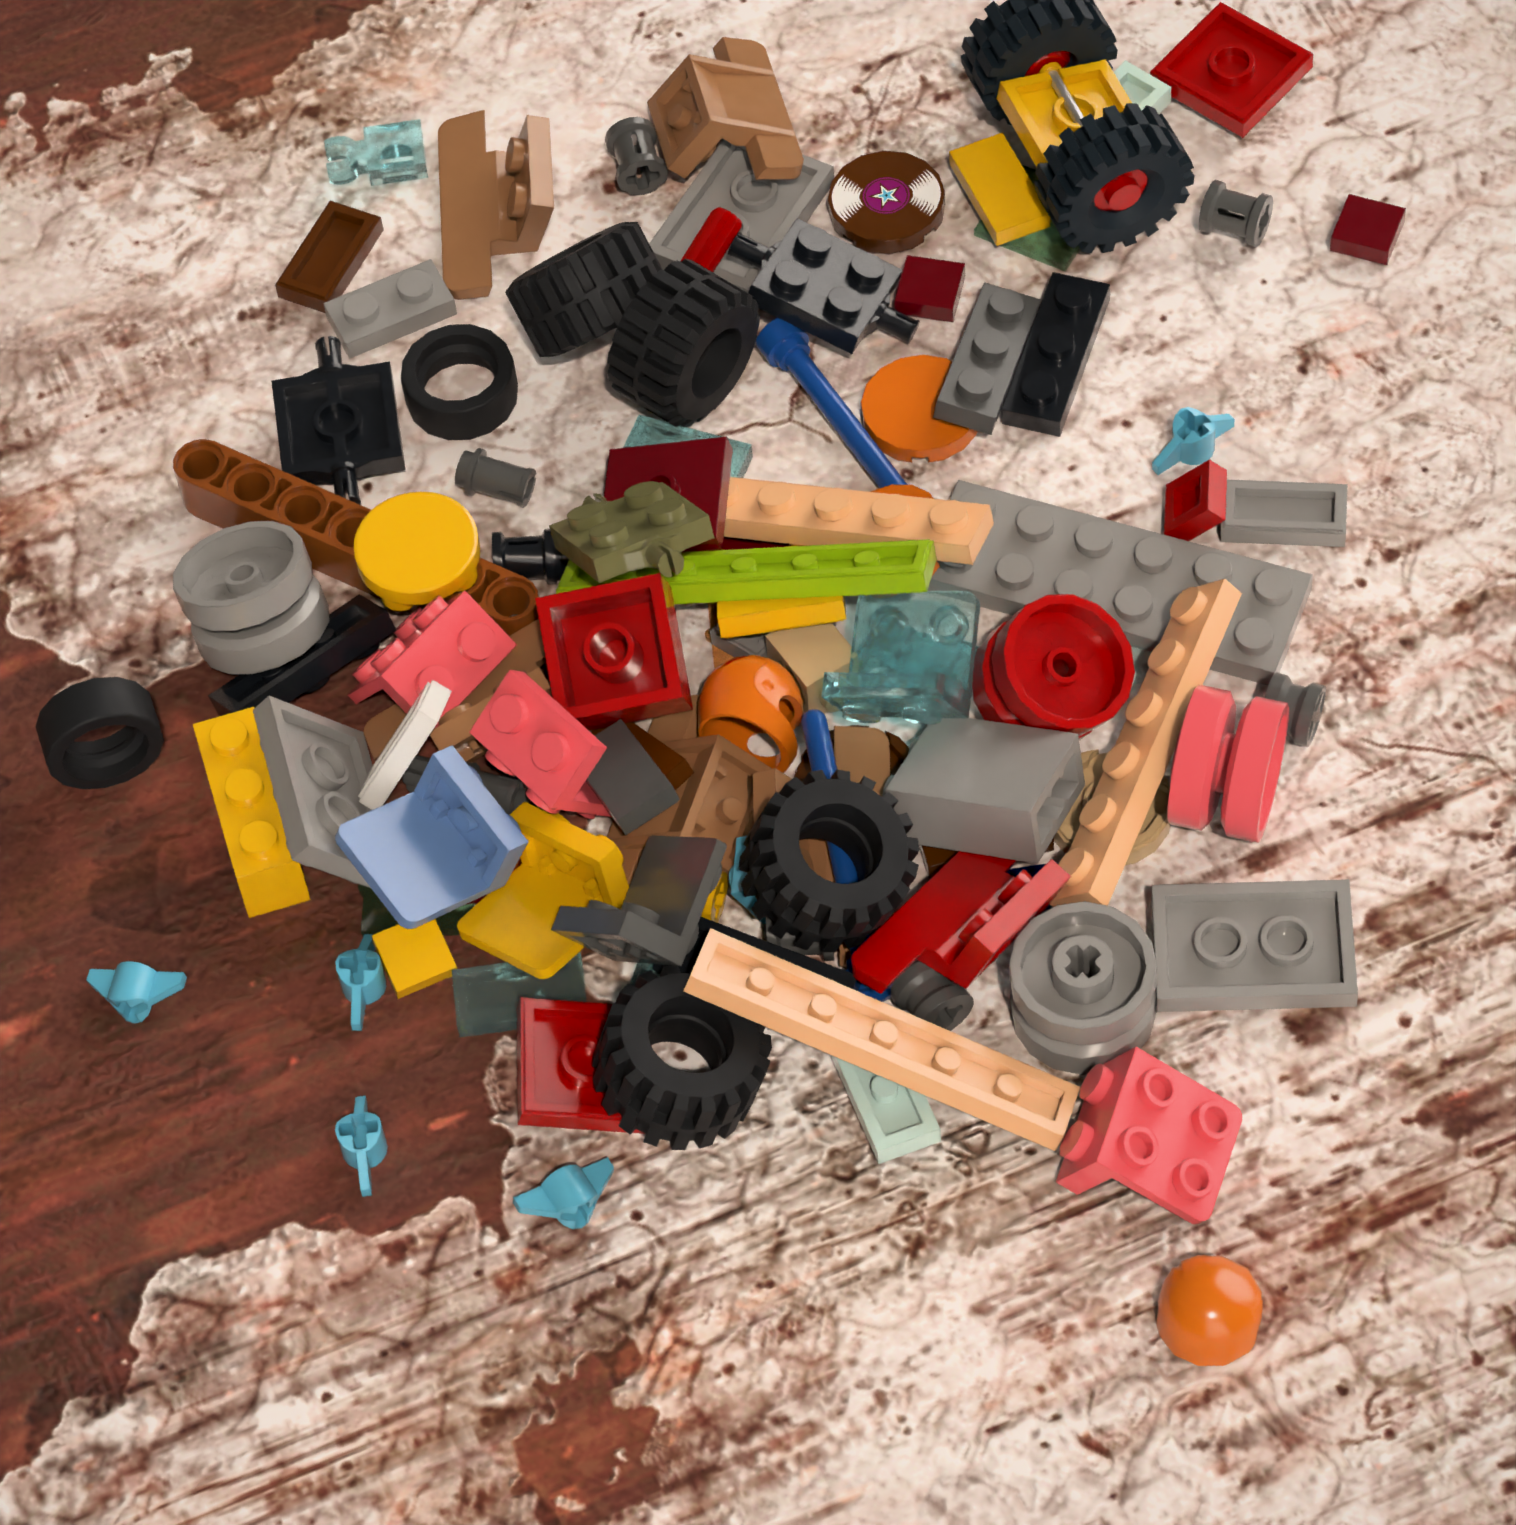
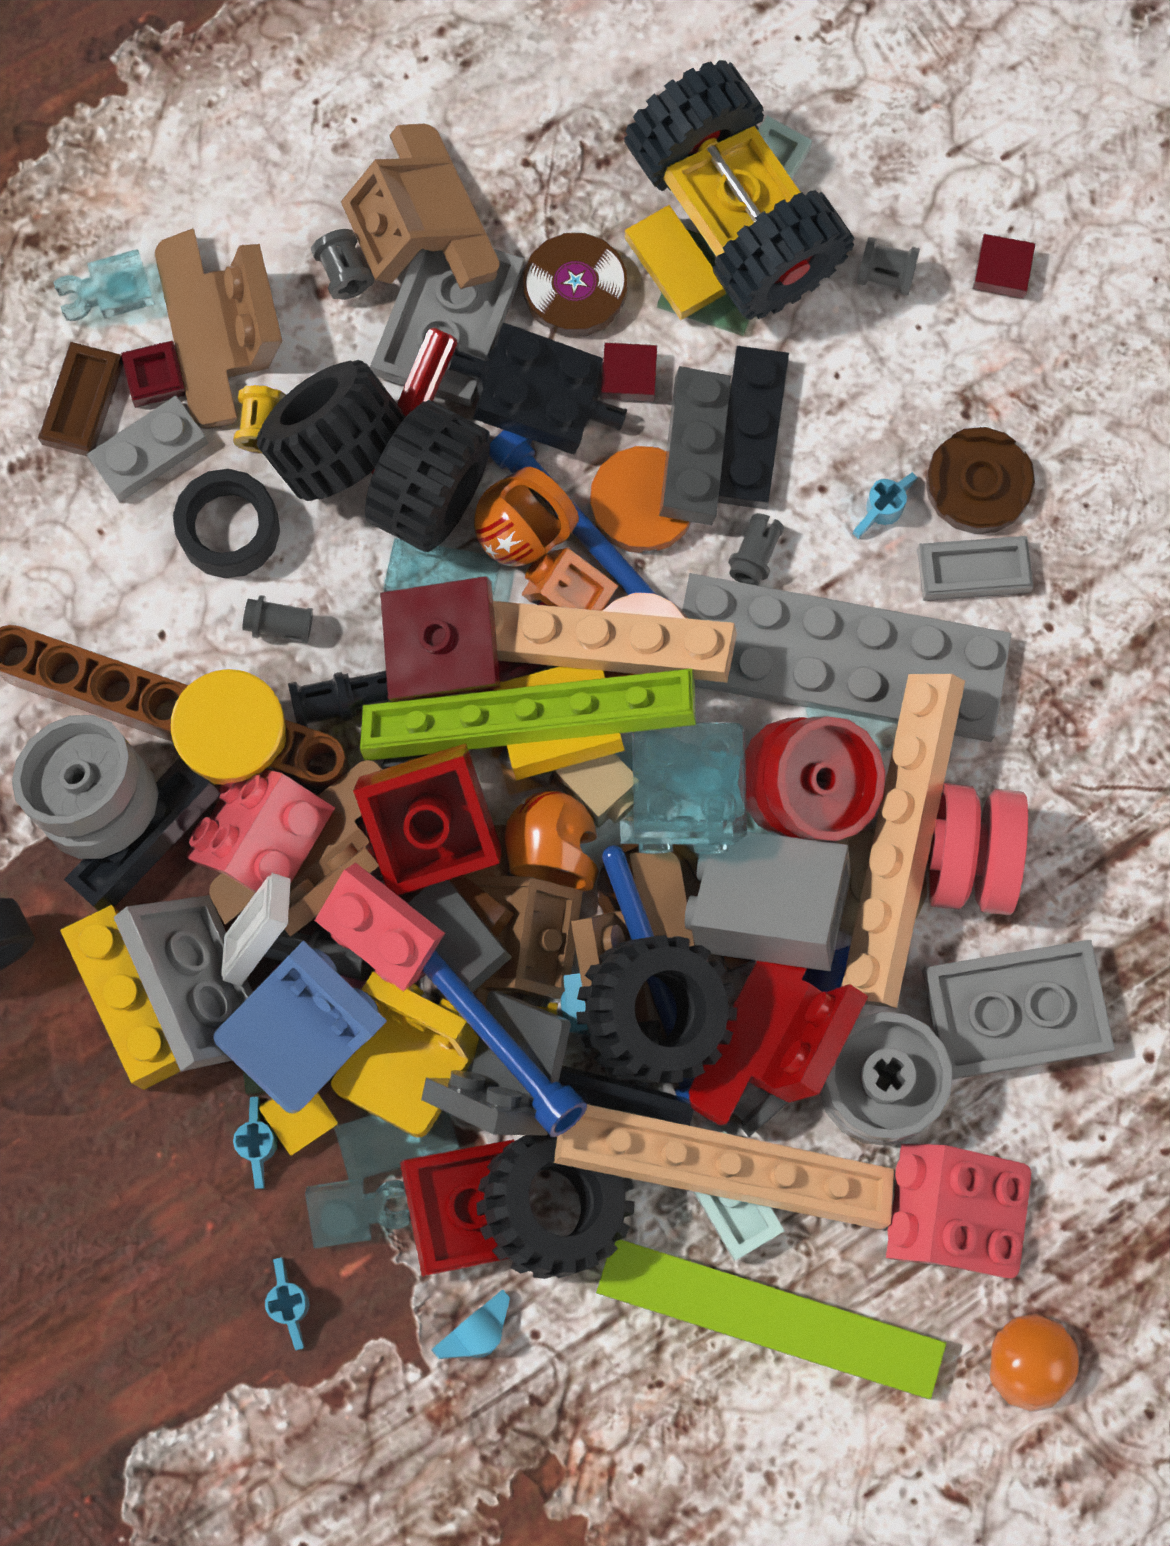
camera: 15 degrees left, 20 degrees up
medium azure piece [86,961,187,1024] -> none
black plate [271,336,406,505] -> none
olive plate [549,481,715,583] -> none
red plate [1150,2,1314,138] -> none
red plate [1164,459,1227,541] -> none
dark grey wheel [1264,672,1326,747] -> none
none -> dark red tile [121,340,186,408]
none -> yellow bush [233,385,286,453]
none -> clear light blue plate [305,1178,410,1248]
none -> blue piece [422,951,587,1137]
none -> orange helmet [474,467,579,567]
none -> orange bracket [521,548,618,611]
none -> lime tile [596,1239,946,1400]
none -> dark grey pin [728,513,784,586]
none -> reddish brown tile [925,427,1035,534]

